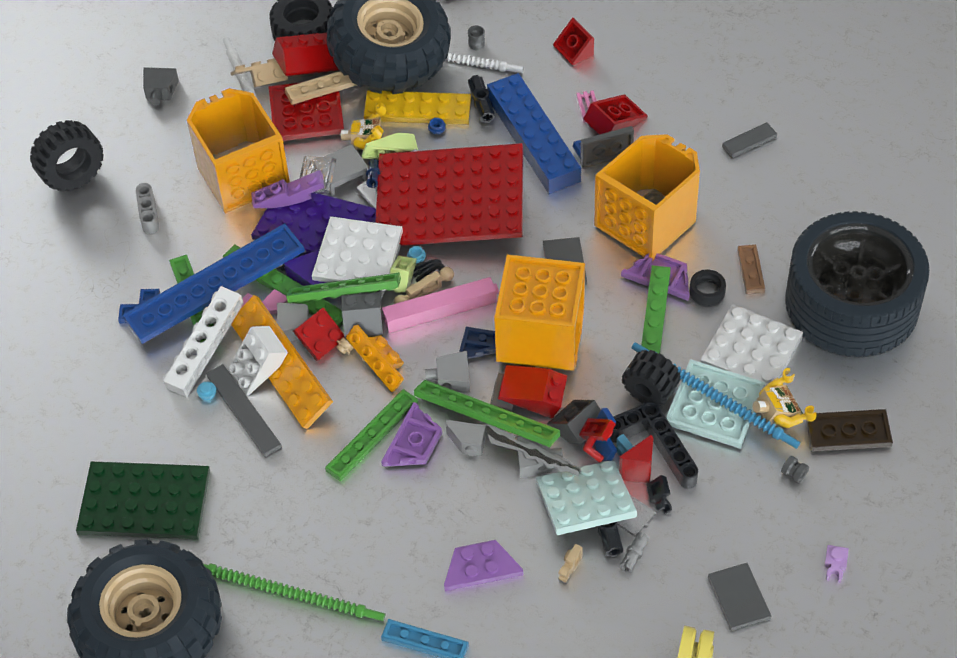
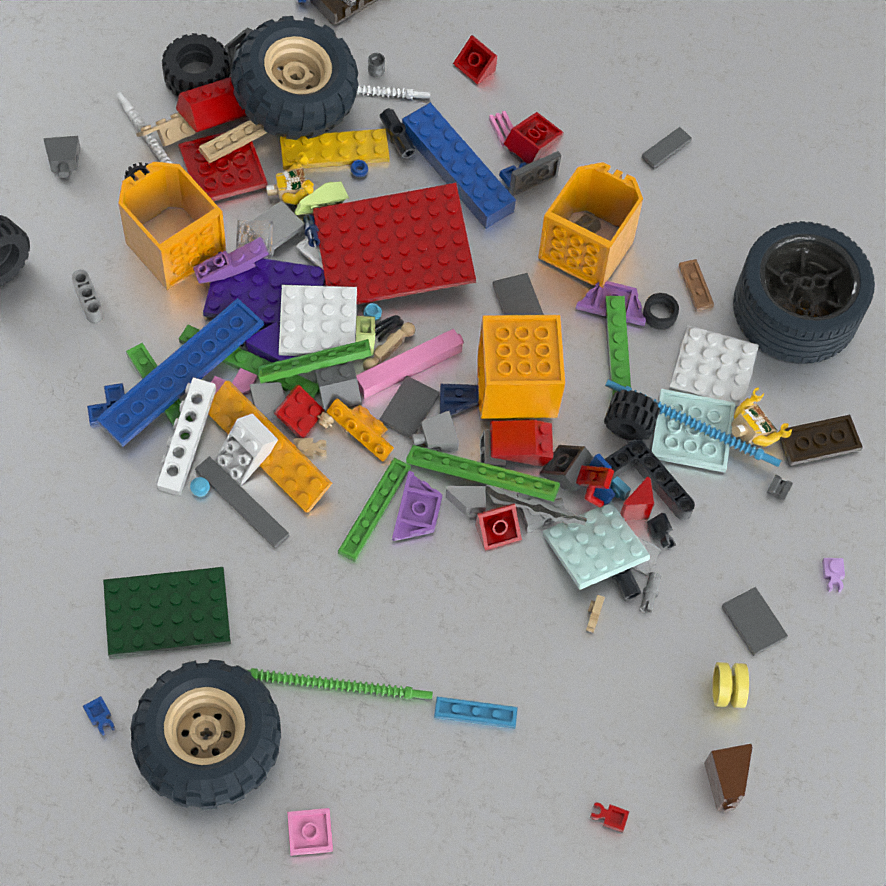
camera: 20 degrees left, 10 degrees up
medium lavender wing [444,540,523,591] -> none
none -> blue plate [83,696,115,736]
none -> tan plate [293,438,327,459]
none -> dark grey tile [379,376,440,439]
none -> red slope [475,503,522,551]

